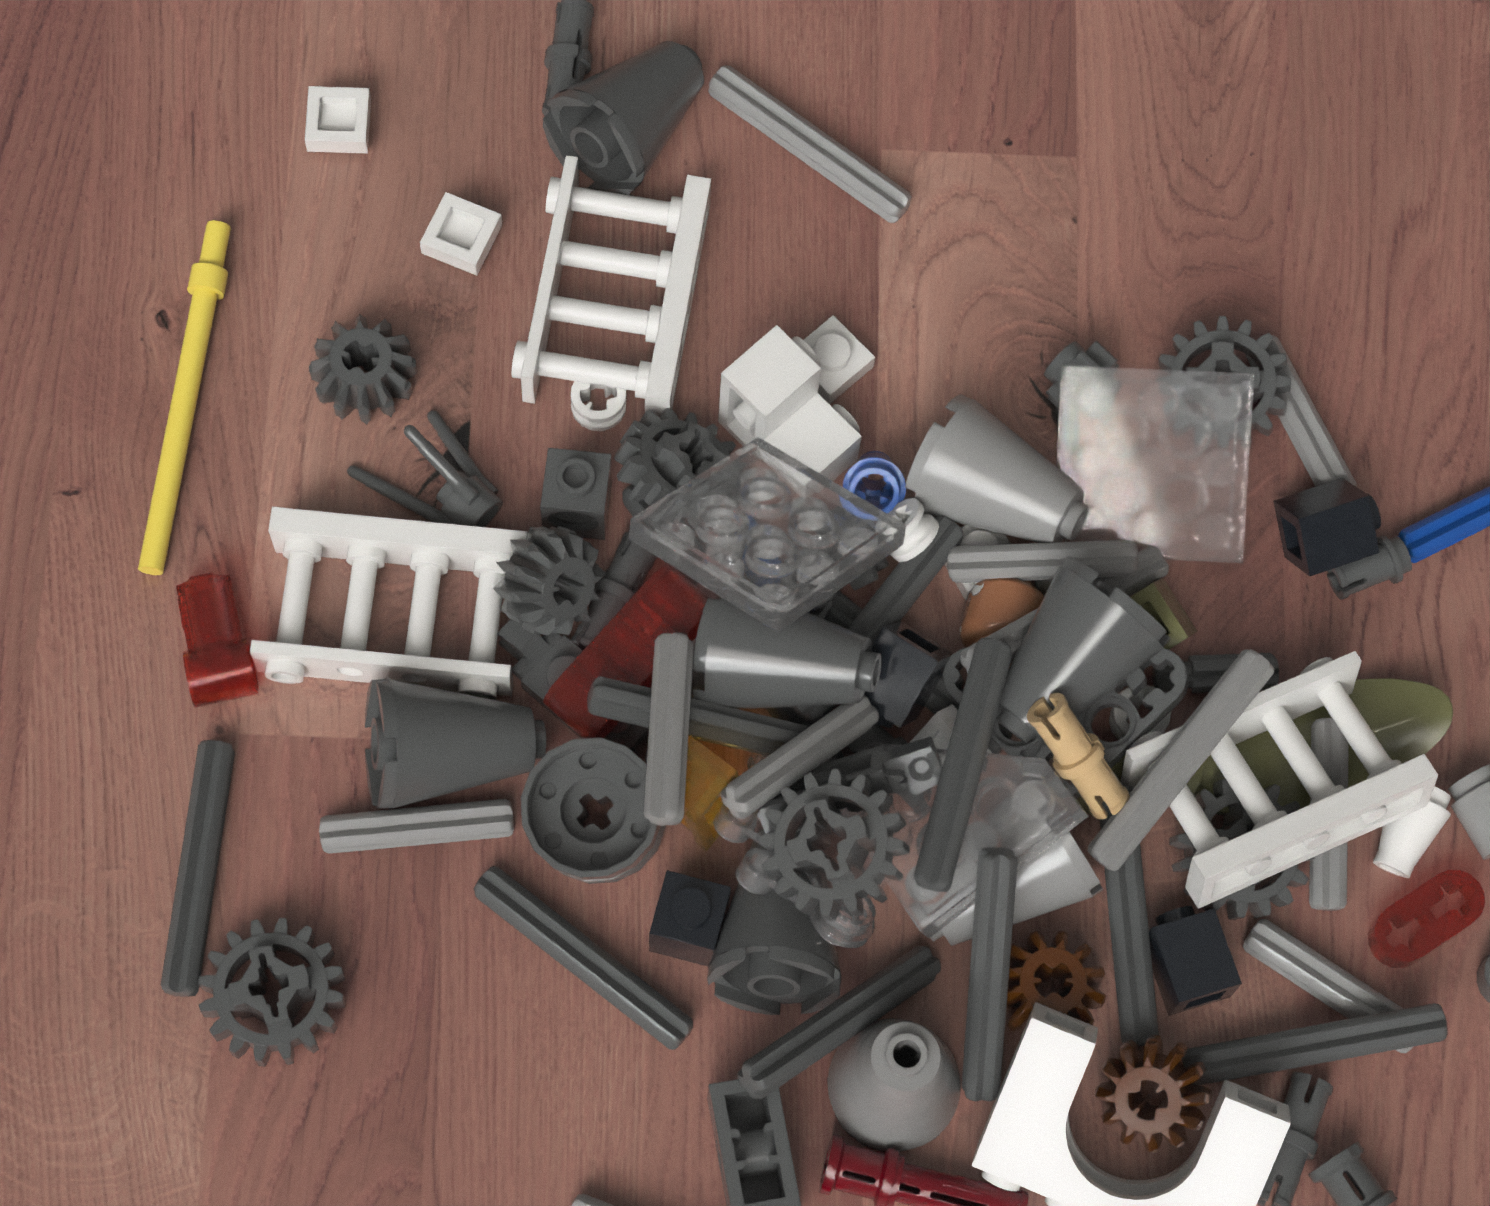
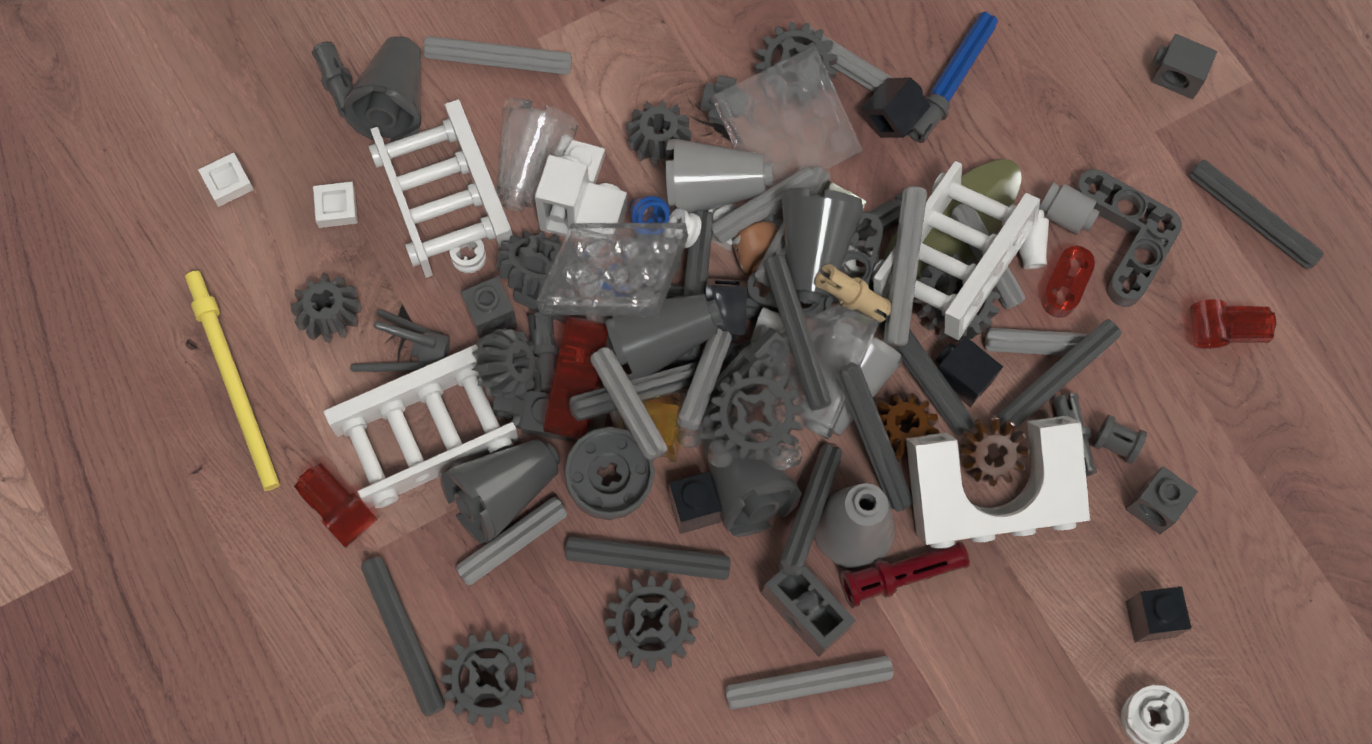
camera: 30 degrees left, 0 degrees up
none -> clear cone [496,98,578,212]
none -> dark grey gear [605,576,698,672]
none -> dark grey gear [626,99,691,167]

